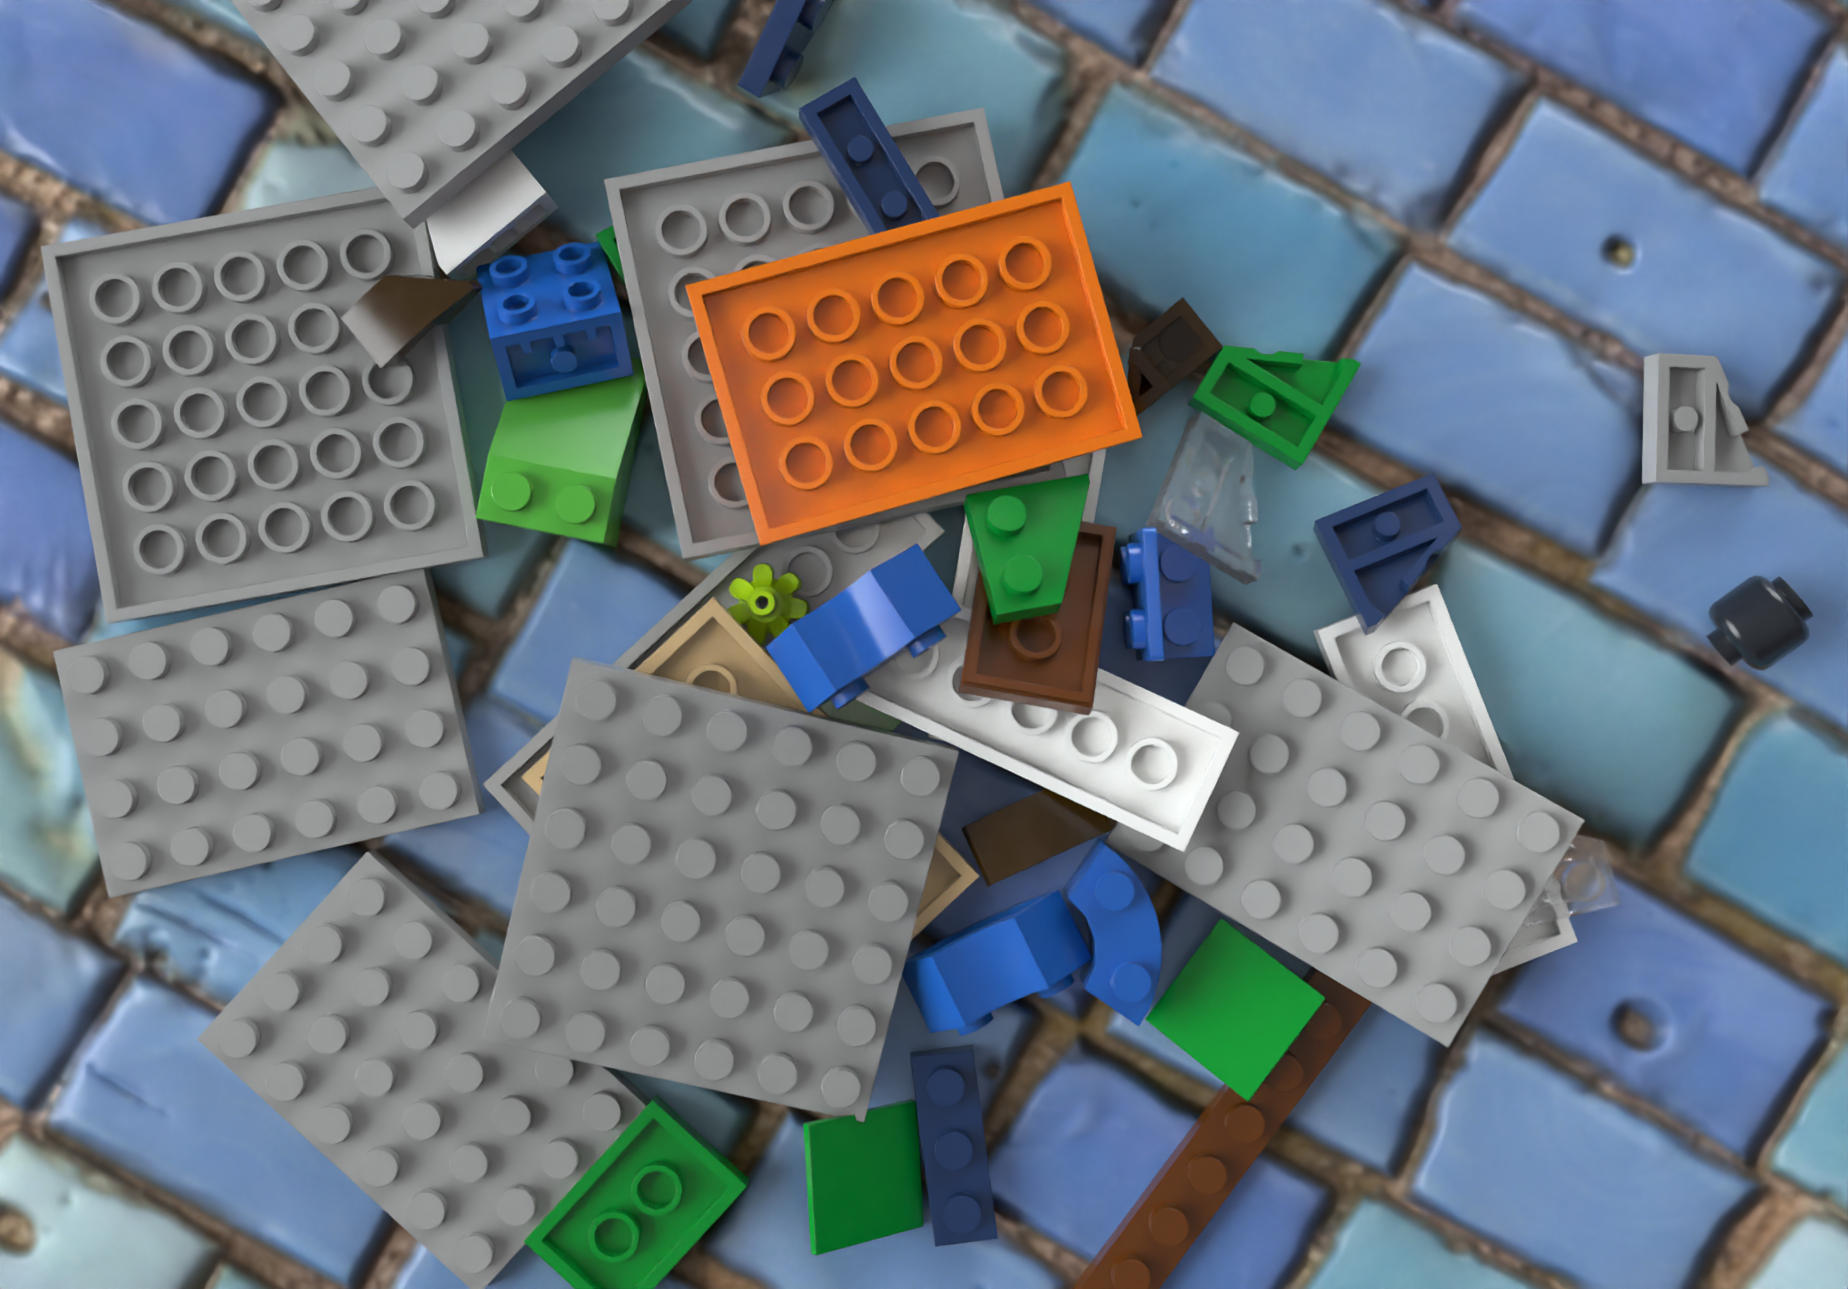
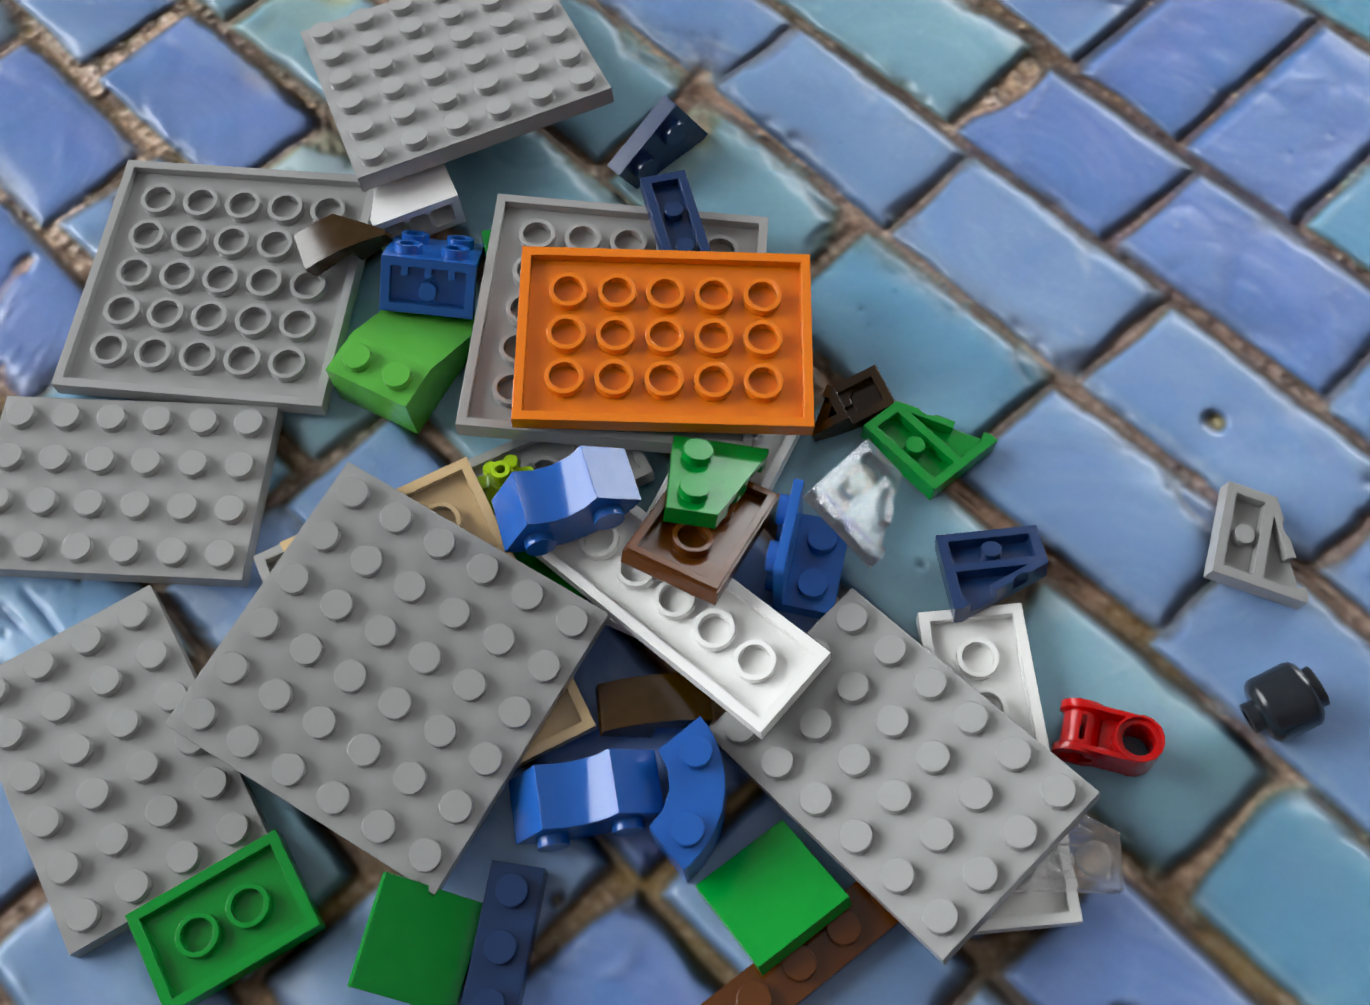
camera: 25 degrees right, 25 degrees down
none -> red piece [1051,698,1165,777]

